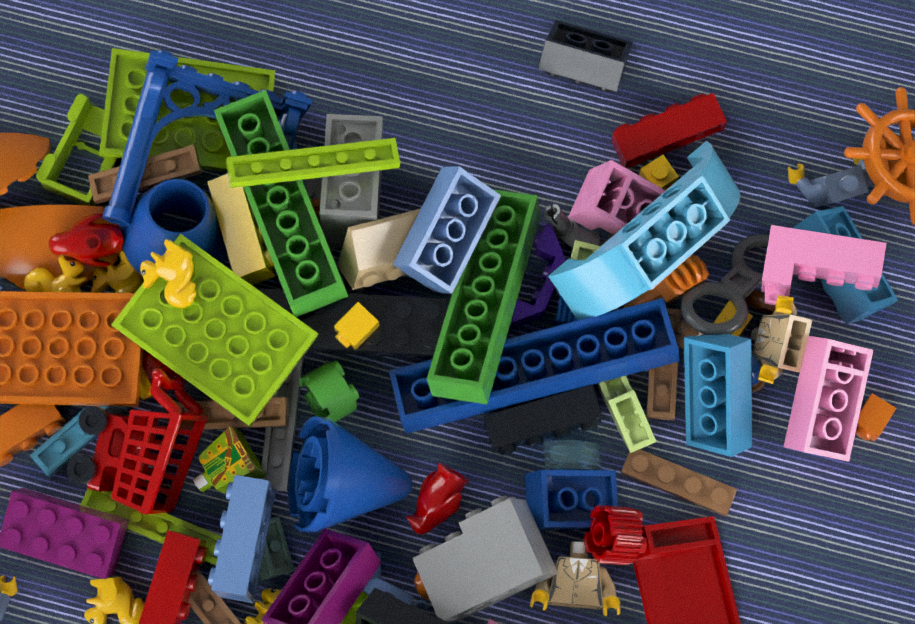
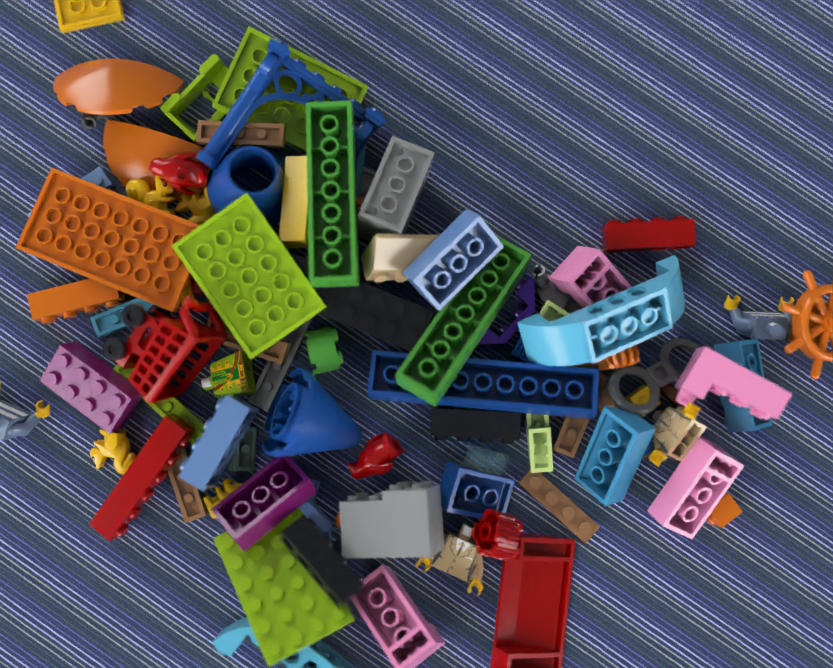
camera: 15 degrees right, 10 degrees up
yellow animal [140,239,197,308] -> none
lime plate [226,138,400,188] -> none
yellow brick [334,302,380,350] -> none
slope [538,20,633,92] -> none
yellow brick [639,155,679,191] -> none

